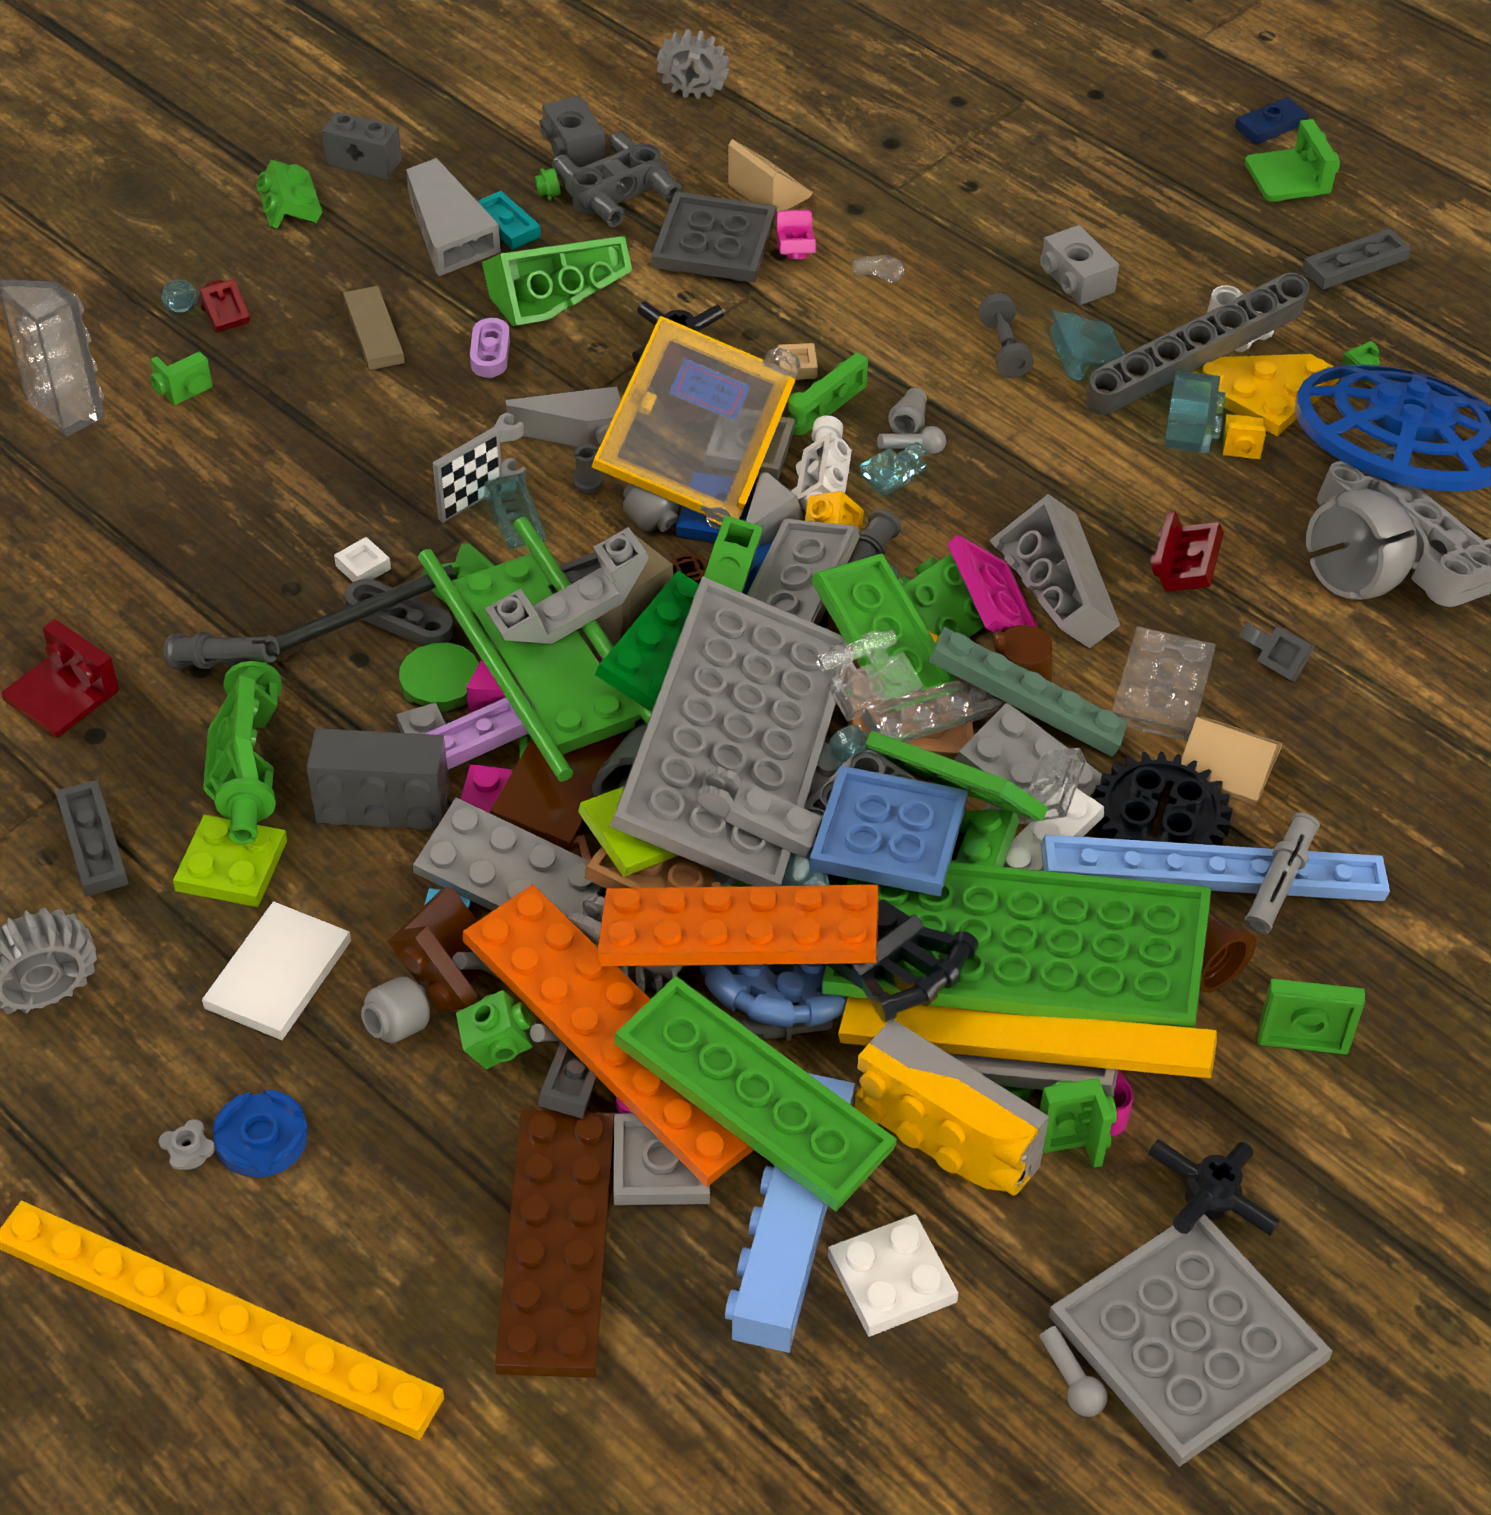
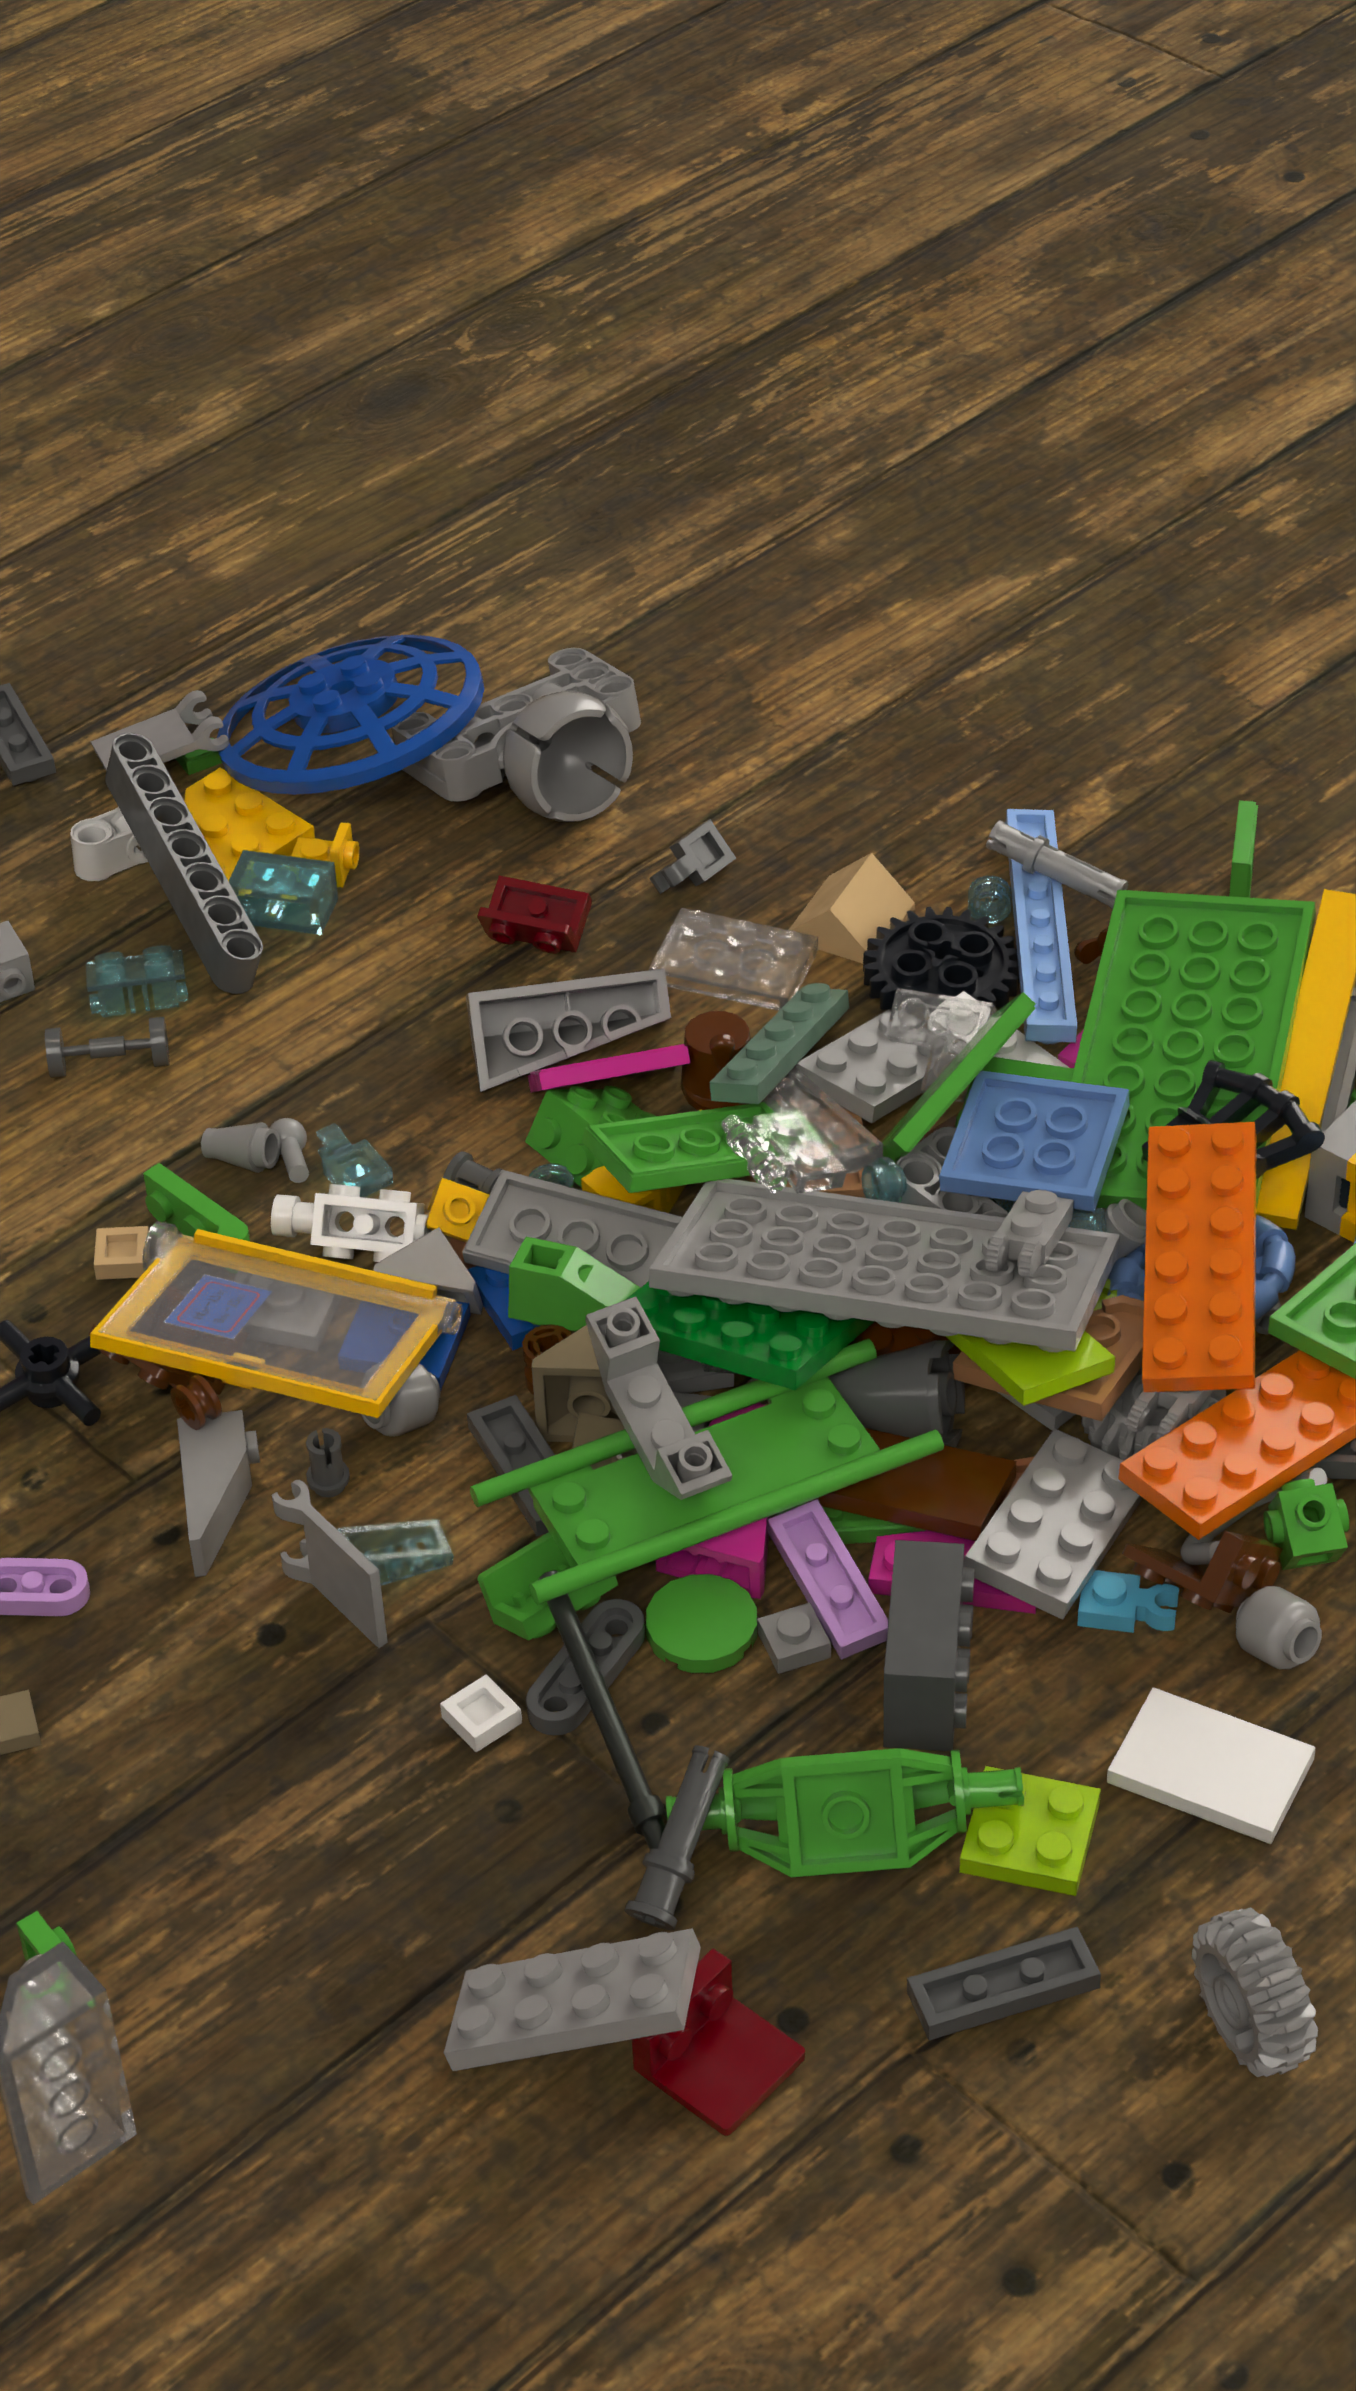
camera: 85 degrees left, 5 degrees down
none -> light grey flag [91,690,229,771]
none -> reddish brown bush [170,1374,222,1430]
none -> light grey plate [444,1928,701,2071]
none -> clear light blue bush [968,876,1011,924]

